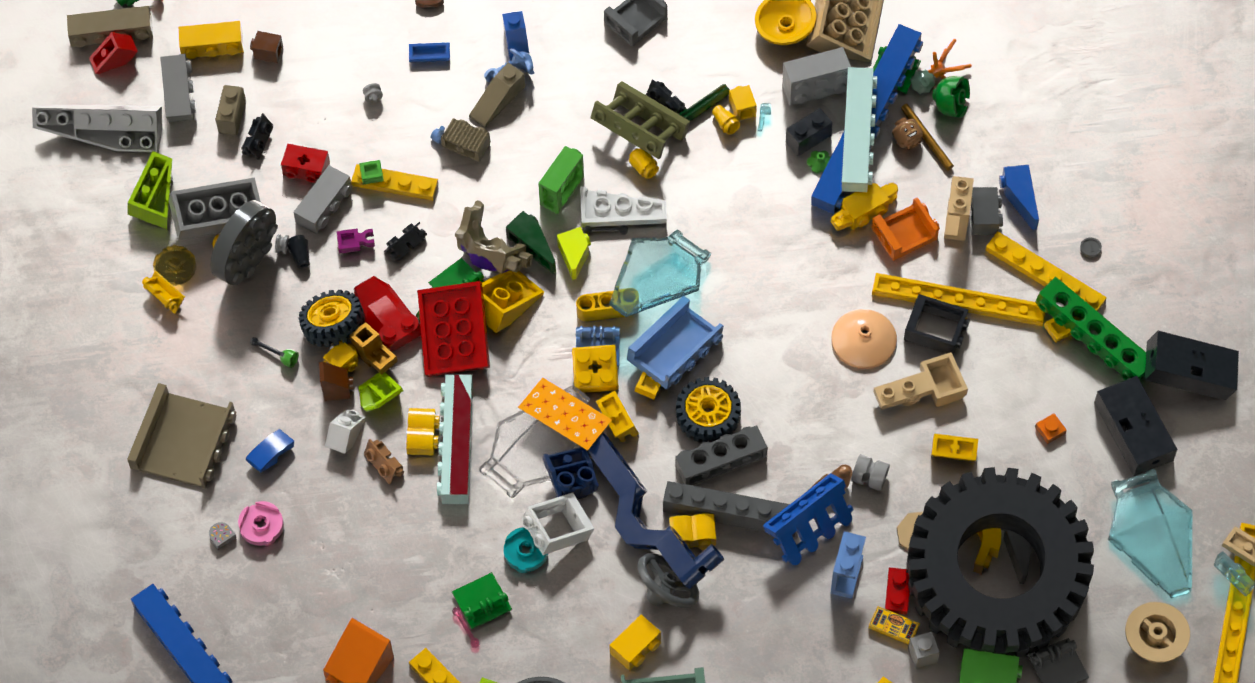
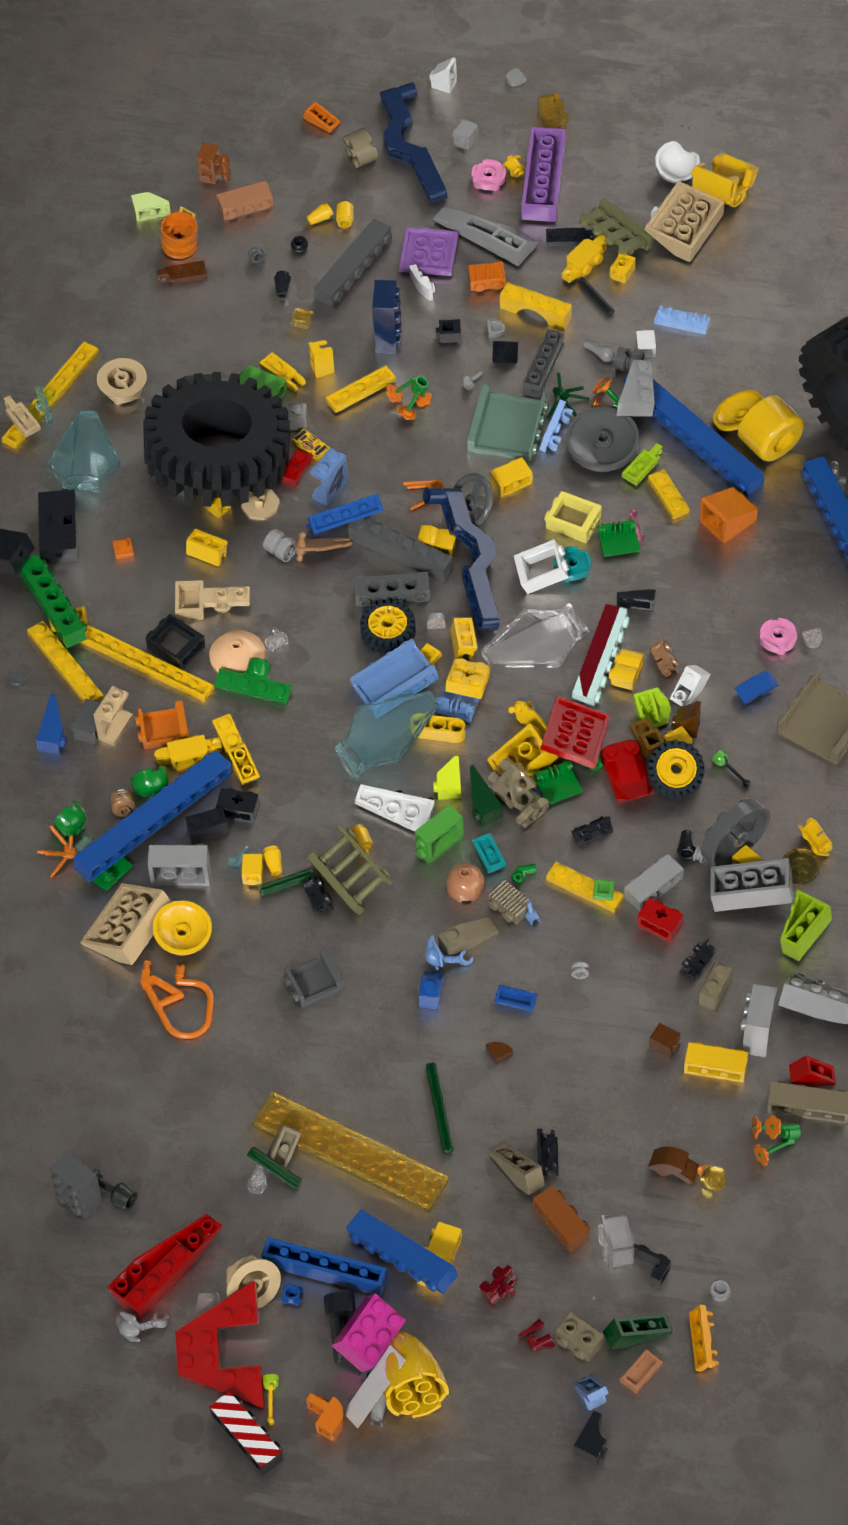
camera: 160 degrees left, 5 degrees down
magenta plate [336,228,375,254] -> none
light orange sticker [518,377,612,451] -> none
dark blue slope [542,446,599,500] -> none
bright green plant [807,151,831,173] -> none
light aqua brick [842,67,877,192] -> none
pearl gold bar [901,103,954,171] -> none
none -> green cylinder [129,766,169,798]
none -> yellow slope [212,714,260,785]
none -> green plate [215,657,292,704]
none -> black brick [216,788,260,824]
none -> clear brick [265,627,289,653]
none -> orange plant [402,479,443,510]
none -> light grey tile [427,613,446,629]
none -> nougat cylinder [446,863,485,903]
none -> teal plate [472,833,506,874]
none -> yellow piece [508,700,547,735]
none -> green arm [511,864,537,884]
none -> light yellow window [544,491,602,543]
none -> black slope [617,589,656,611]

